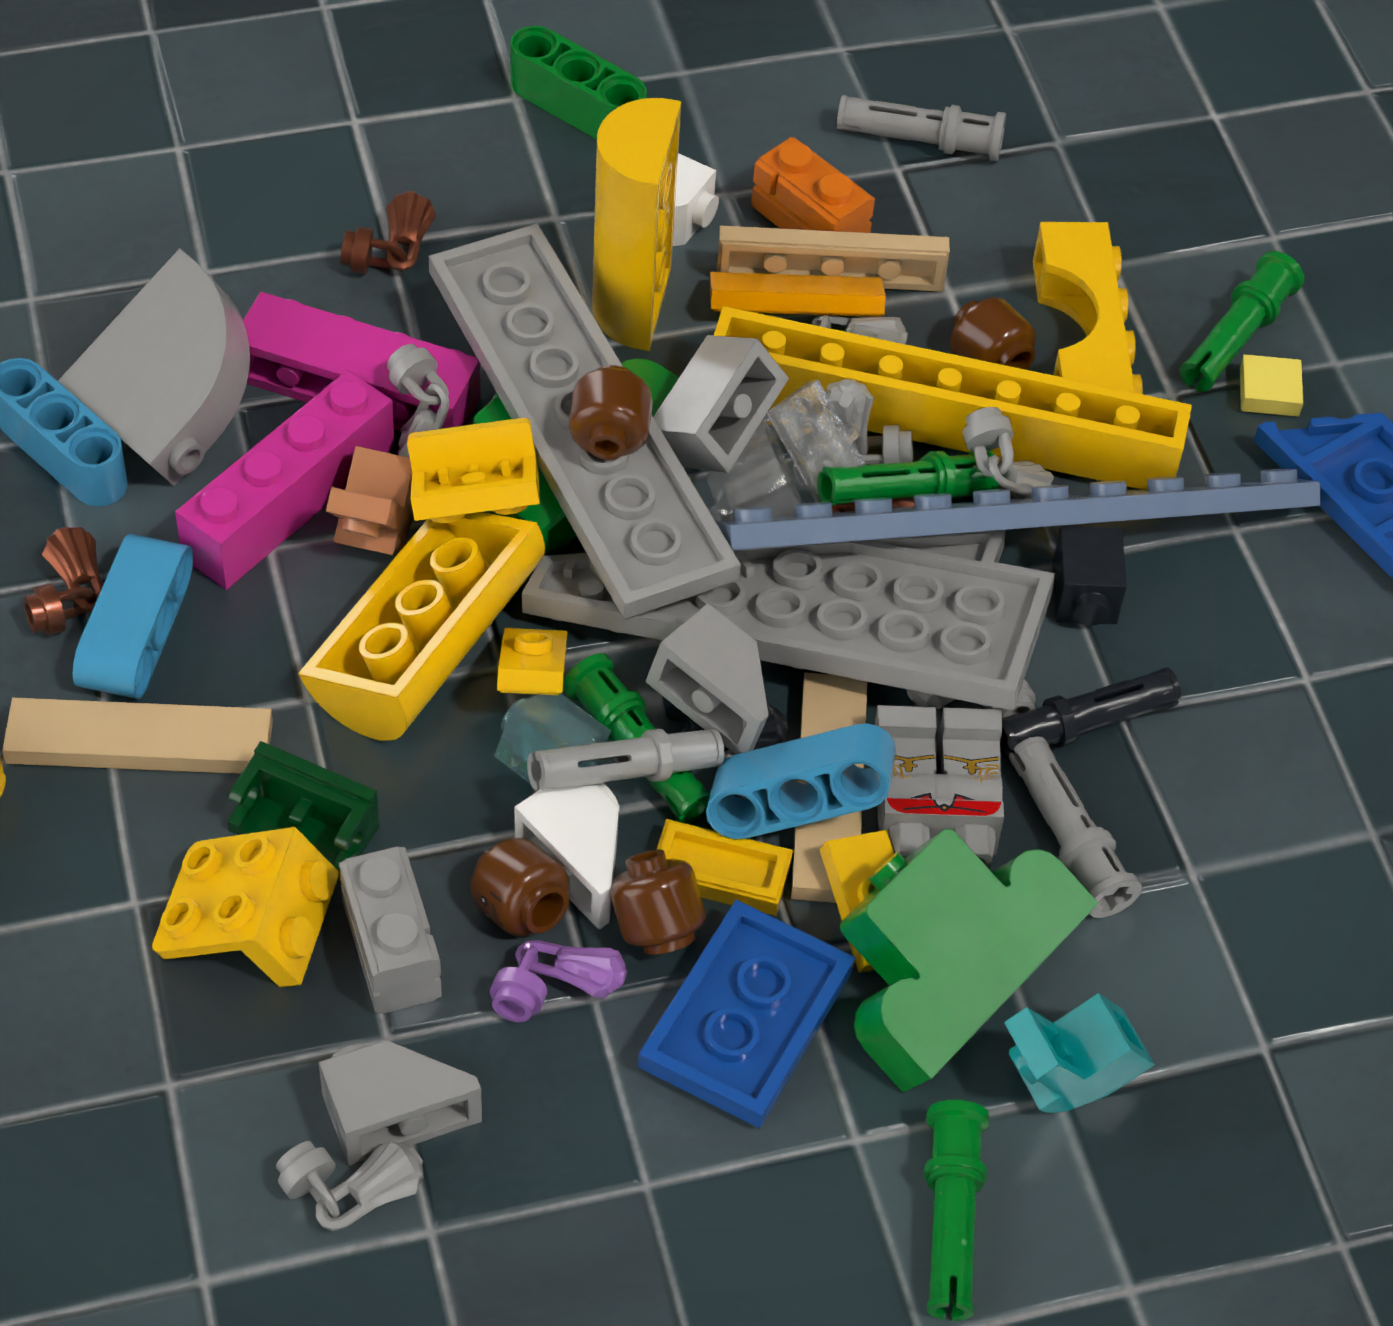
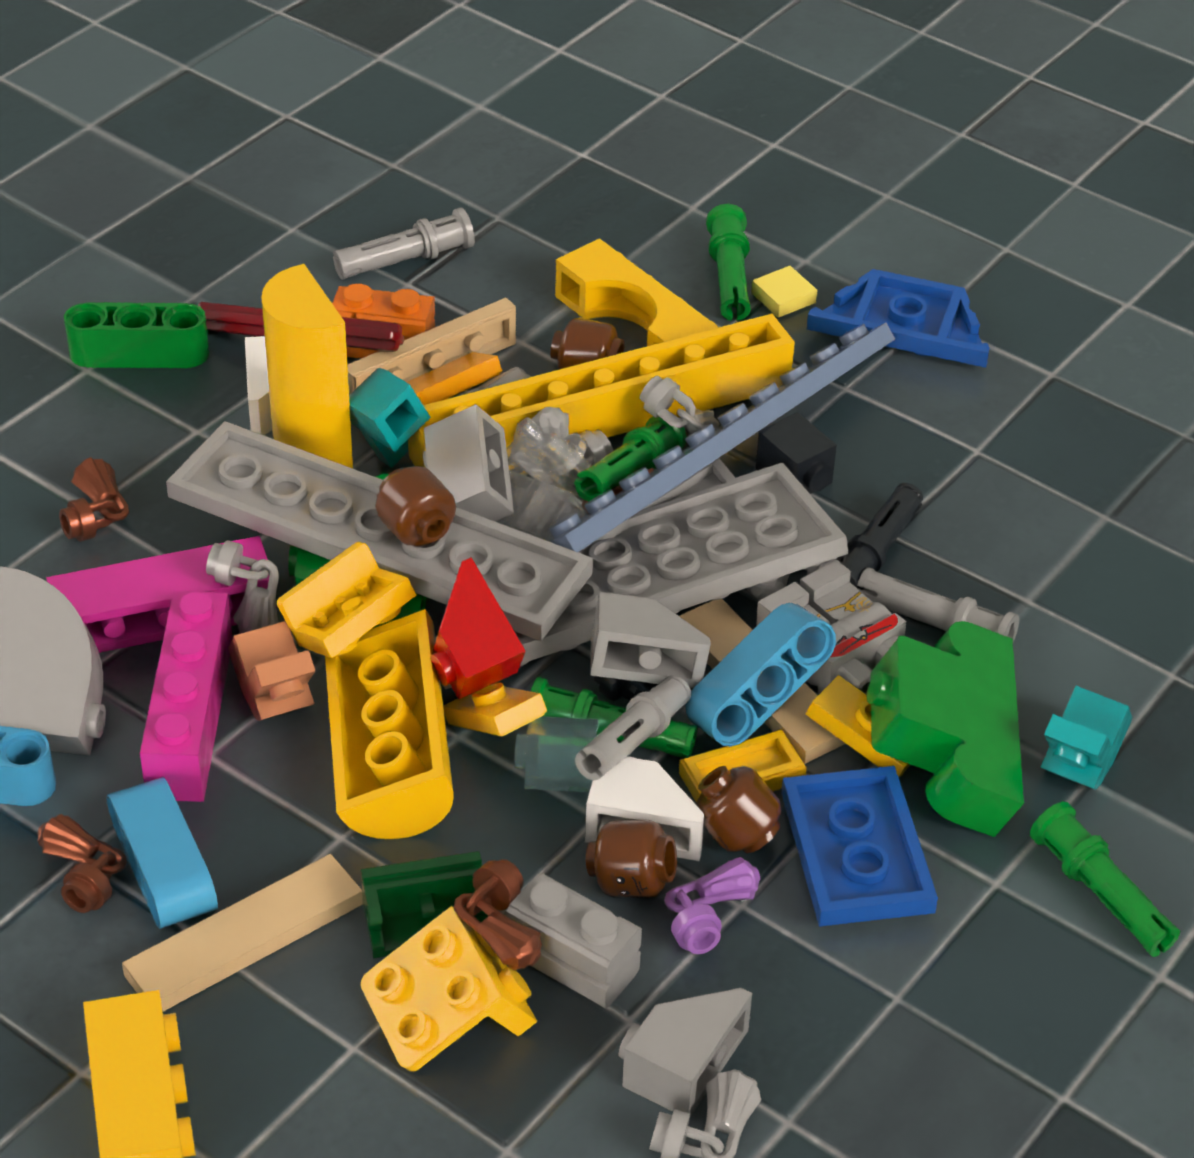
camera: 35 degrees left, 10 degrees down
none -> dark red axle [198,302,404,352]
none -> teal brick [349,368,431,468]
none -> red slope [431,557,526,700]
none -> copper piece [454,859,542,971]

